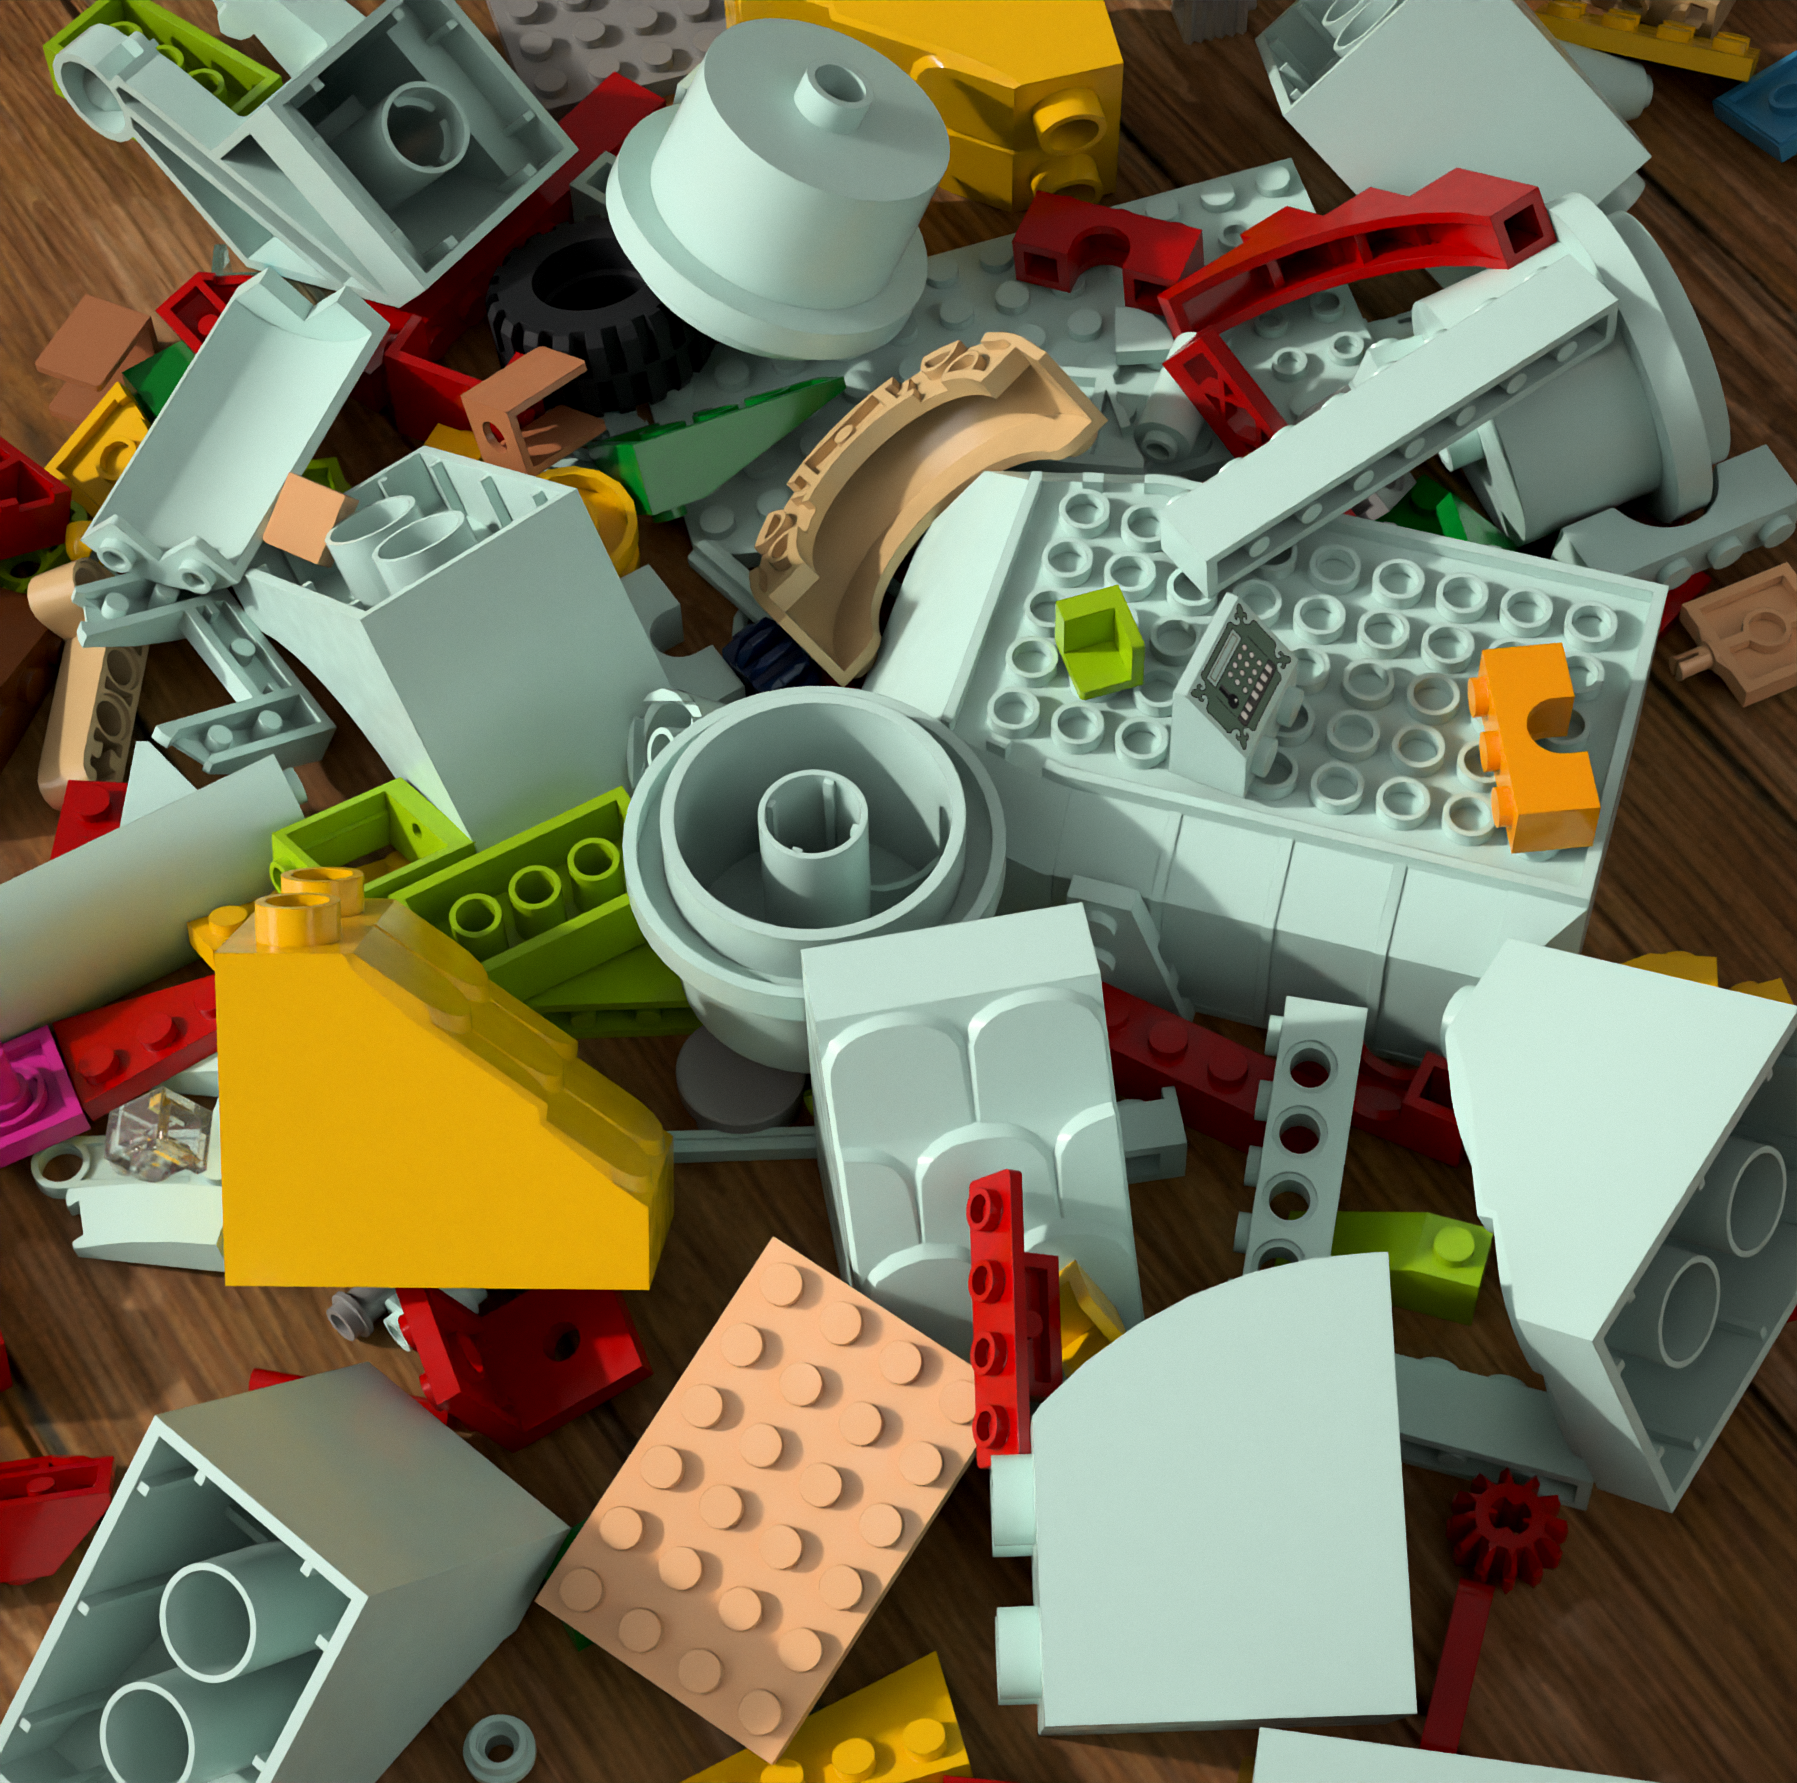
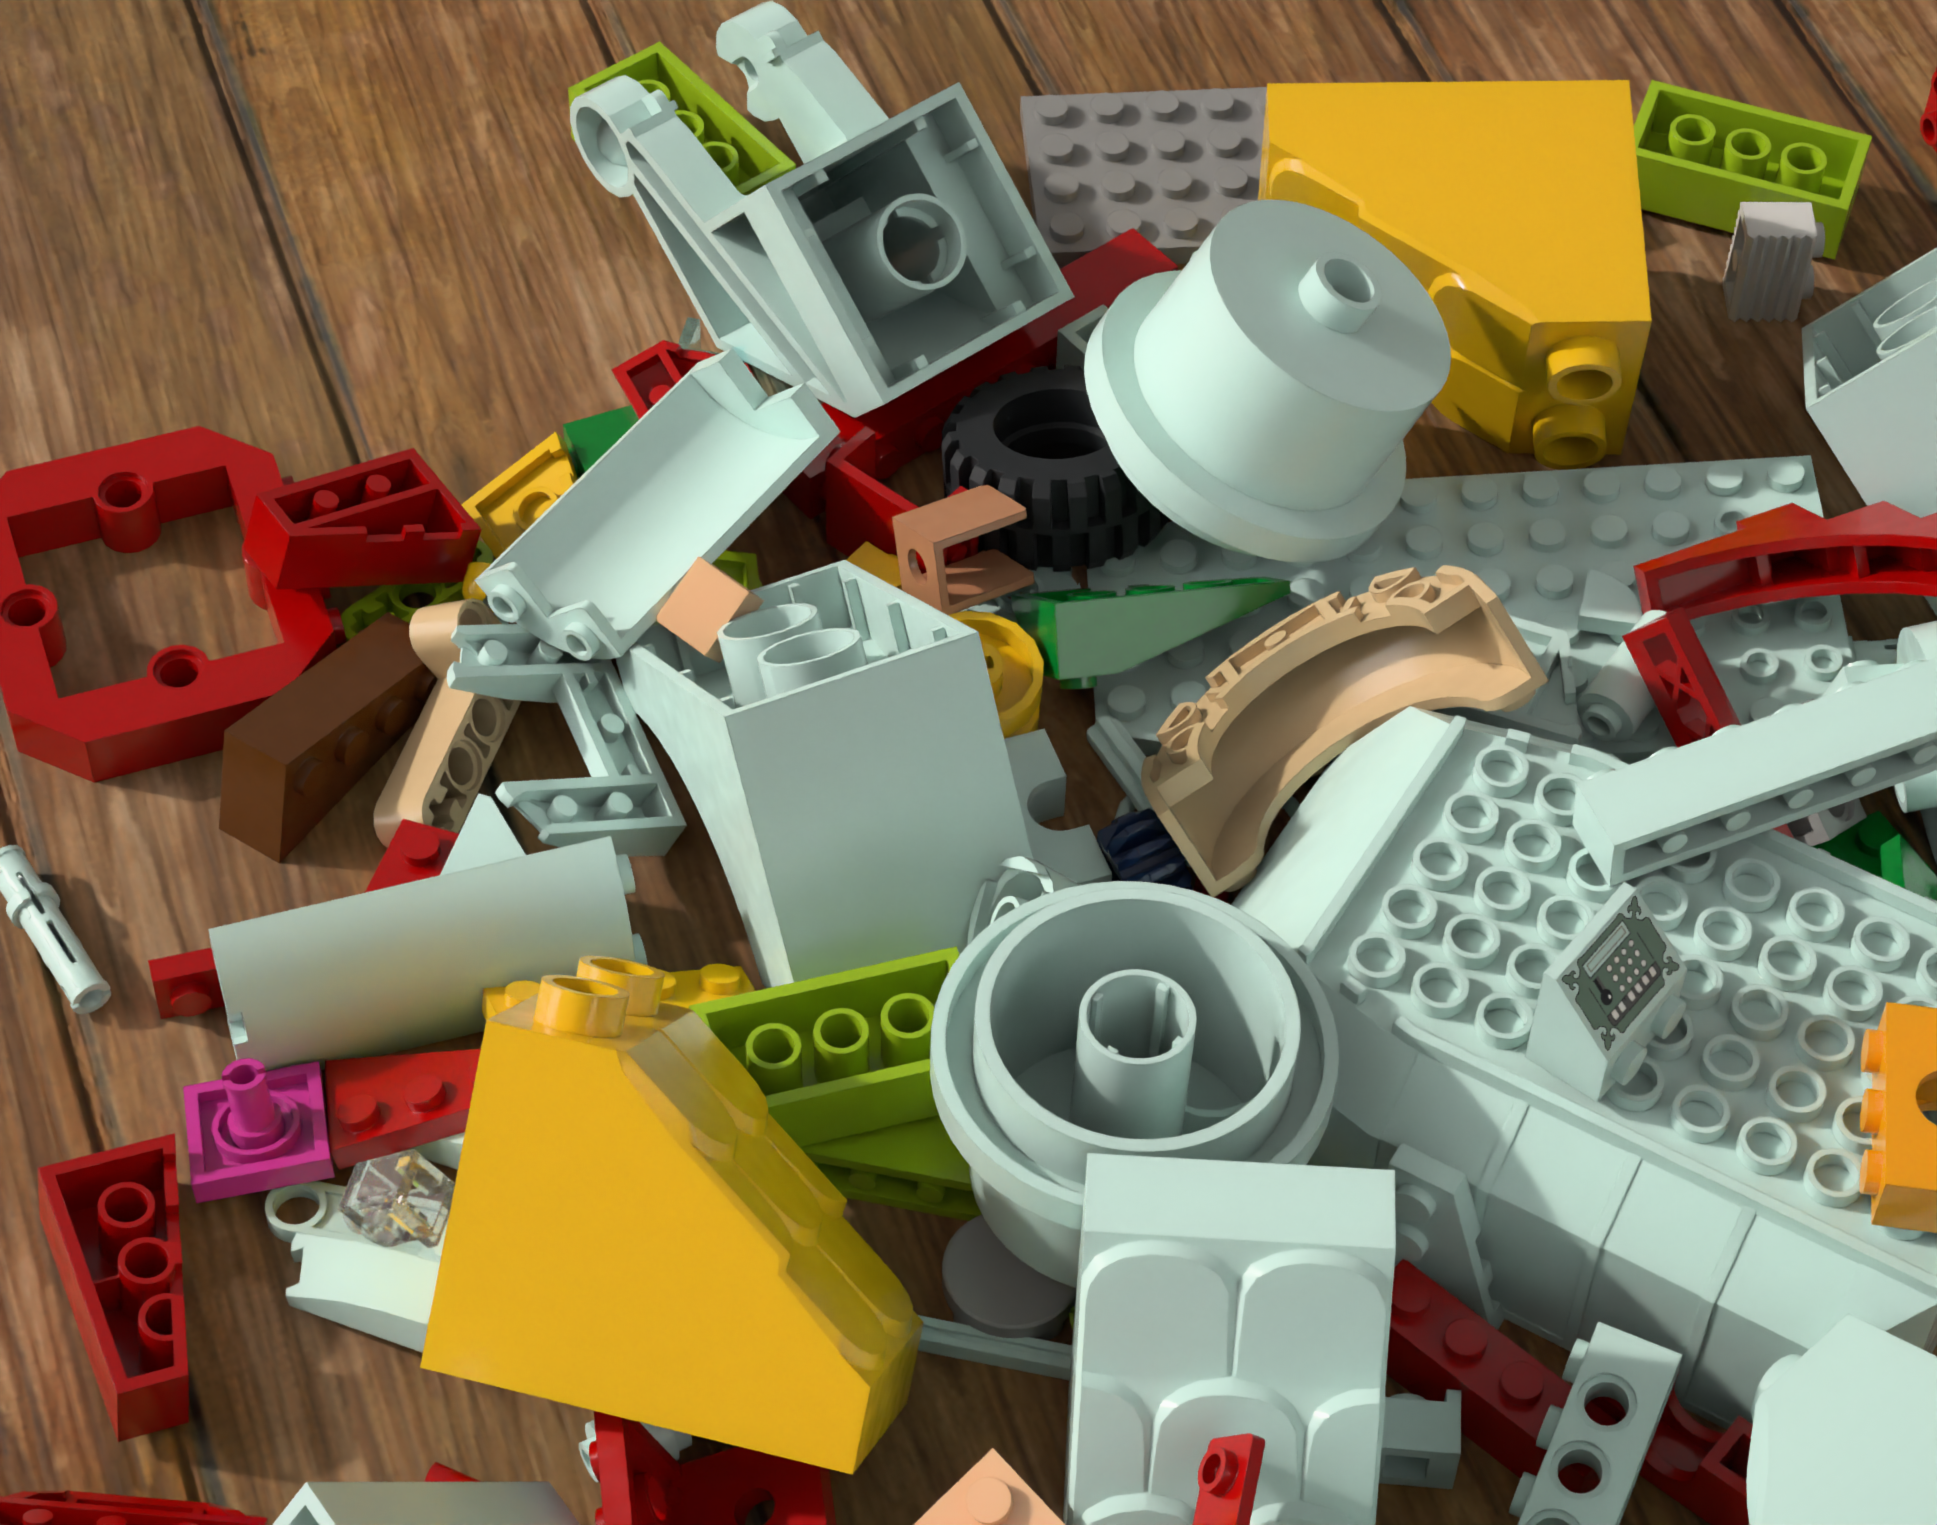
camera: 10 degrees right, 5 degrees down
nougat piece [35,293,160,425] -> none
lime window [269,777,476,898] -> none
light grey pin [326,1287,396,1341] -> none
red arch [1012,190,1204,317] -> none
lime panel [1055,584,1145,700] -> none

